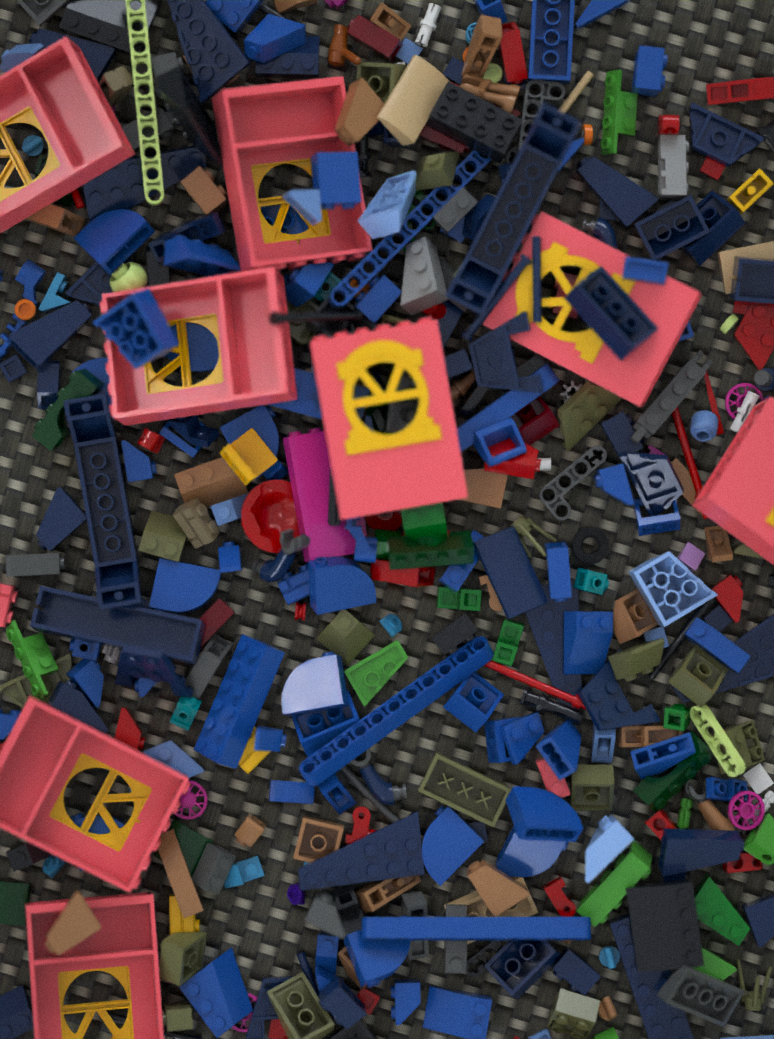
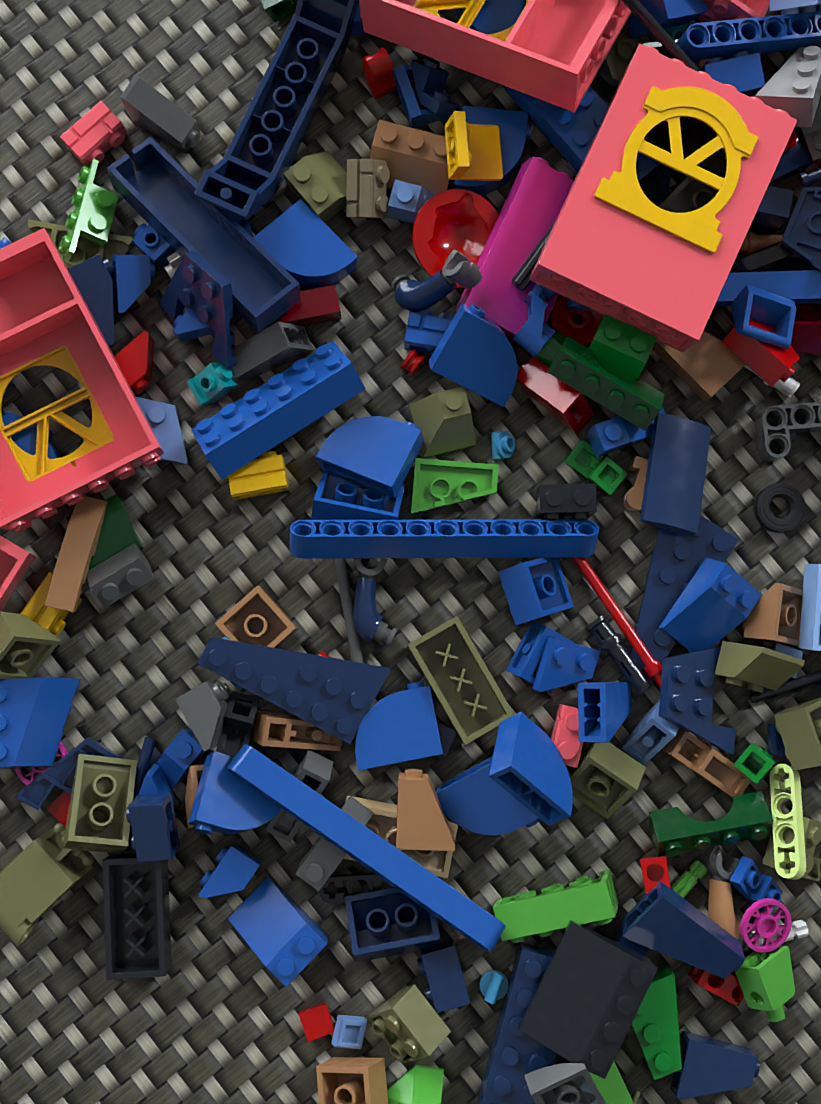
camera: 30 degrees right, 5 degrees down
dark blue slope [36,487,87,551] -> none
blue slope [121,440,157,482] -> none
dark pink wheel [175,780,208,820] -> none
blue slope [218,541,243,573] -> none
dark azure slope [224,855,265,888] -> none
medium nougat slope [234,813,266,847] -> none
blue slope [254,726,287,752] -> none
blue tile [263,460,289,480] -> none
blue slope [268,780,315,804] -> none
dark purple plate [287,883,305,905] -> none
blue slope [317,773,357,815] -> none
red leg [345,806,370,844] -> none
red tile [357,988,380,1015] -> none
green slope [492,618,524,666] -> none
olive plant [511,516,557,559] -> none
red leg [543,876,576,917] -> none
blue slope [544,541,572,602] -> none
teal brick [573,568,609,595] -> none
light blue wedge [585,814,634,883] -> none
medium nougat plate [598,996,618,1021] -> none
blue slope [630,732,696,780] -> none
white sticker [743,763,774,794] -> none

